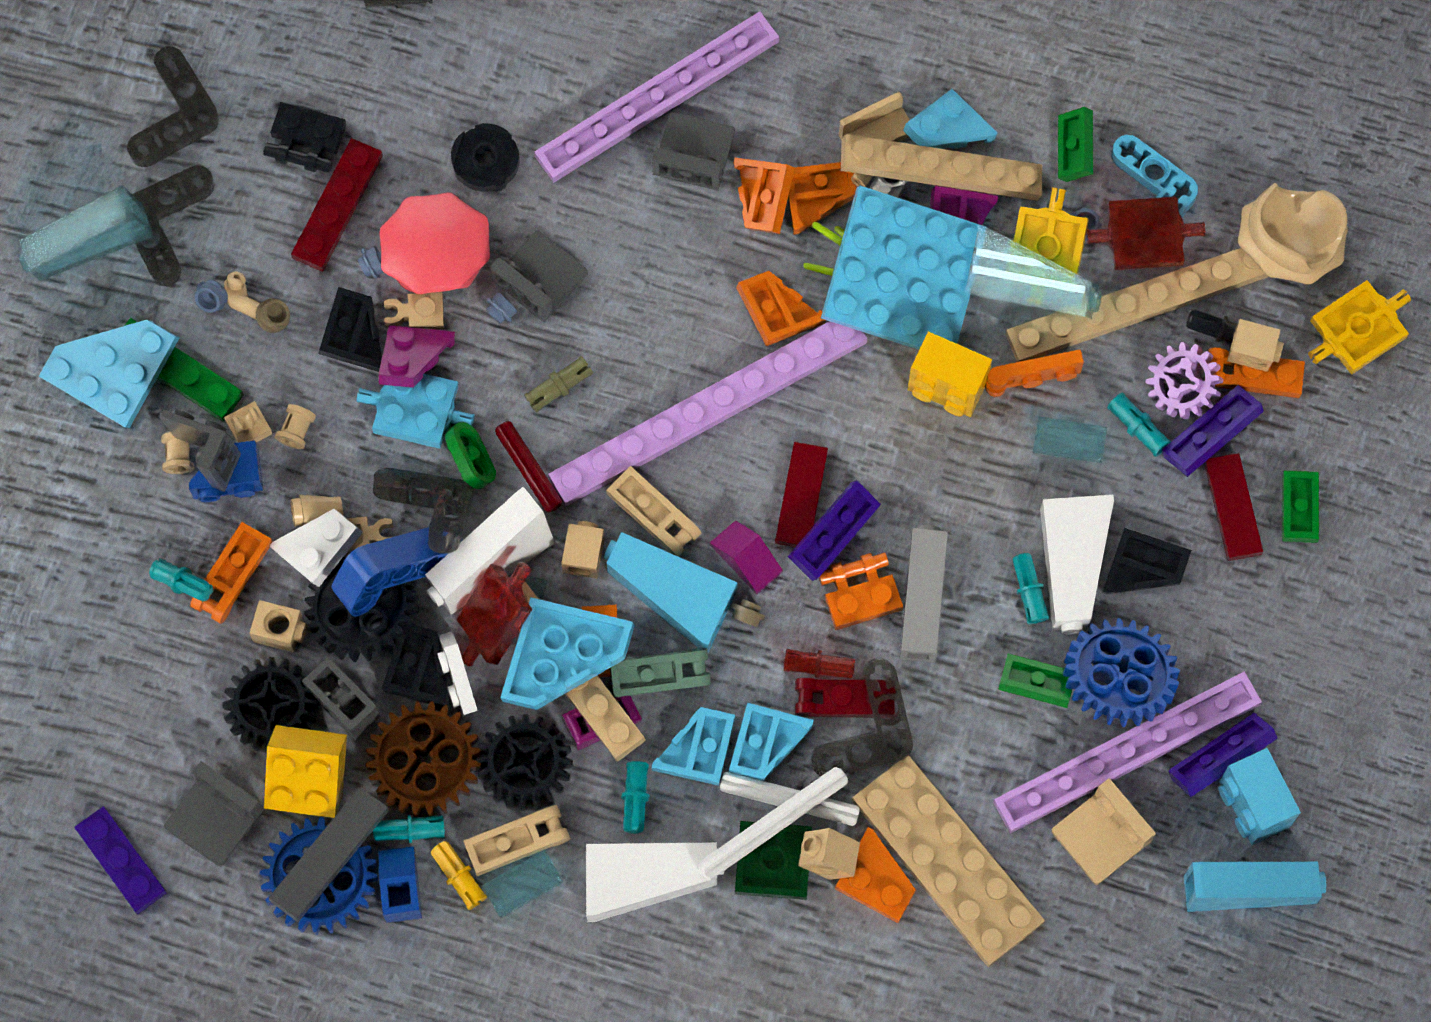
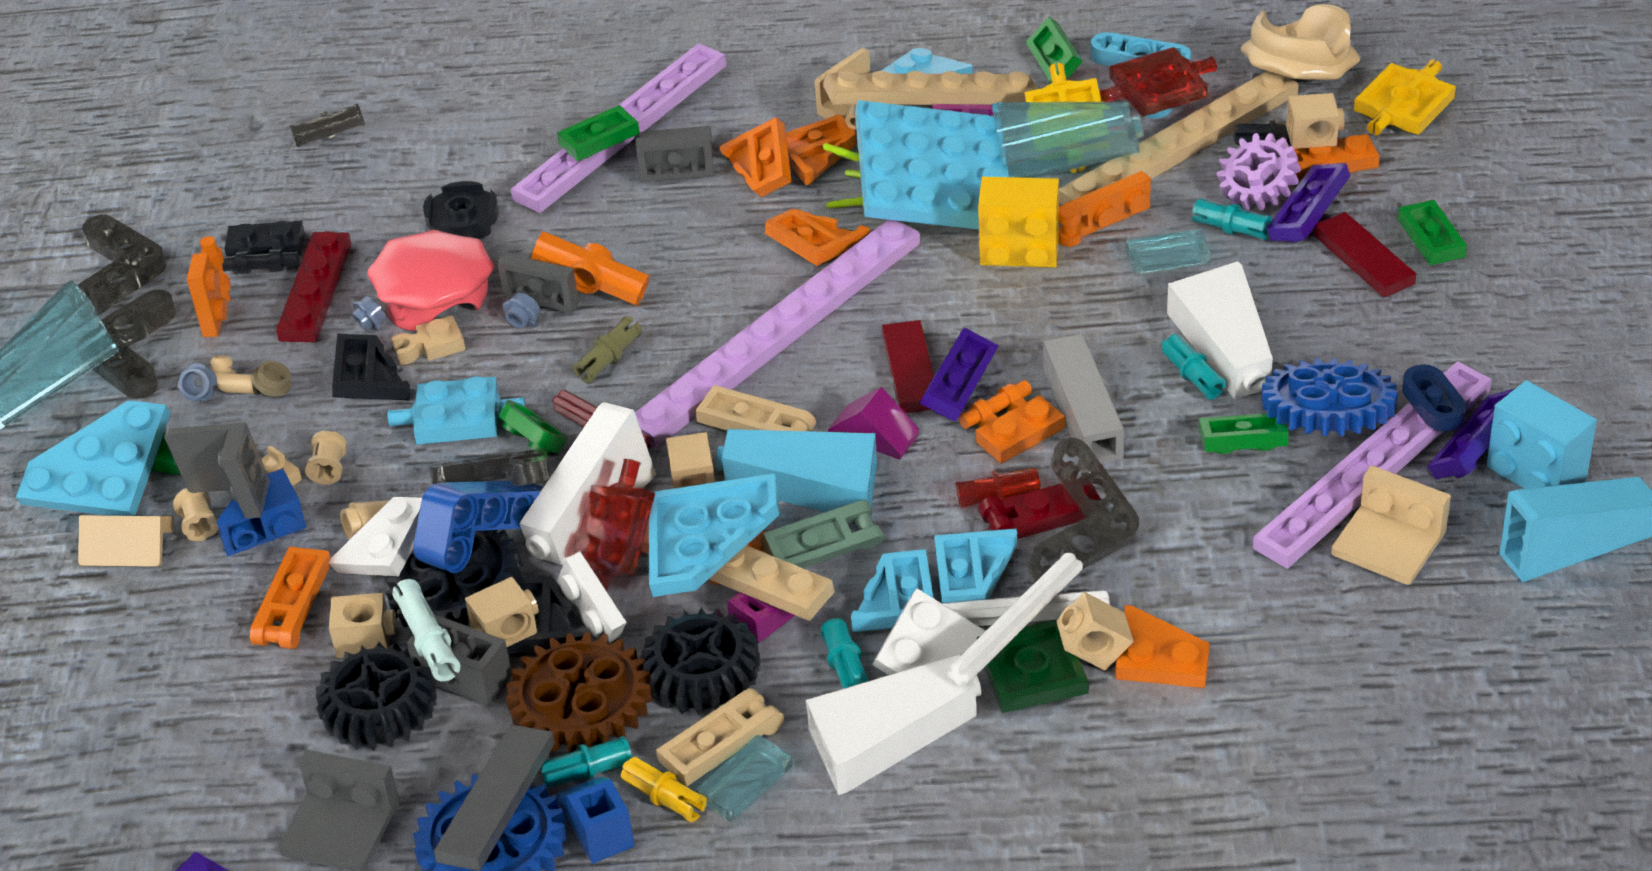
camera: 15 degrees left, 30 degrees down
teal axle [149,558,213,602] -> none
yellow brick [264,725,347,818] -> none
magenta wing [379,325,455,388] -> none
dark tan plate [731,599,766,627] -> none
tan plate [852,754,1045,968] -> none
black wing [1102,528,1192,594] -> none
none -> tan panel [78,515,174,566]
none -> orange plate [187,236,231,337]
none -> light aqua pin [392,579,461,681]
none -> tan brick [465,577,539,647]
none -> orange piece [531,231,650,305]
none -> green plate [557,105,640,161]
none -> white wing [872,589,985,675]
none -> dark blue plate [1402,364,1466,431]

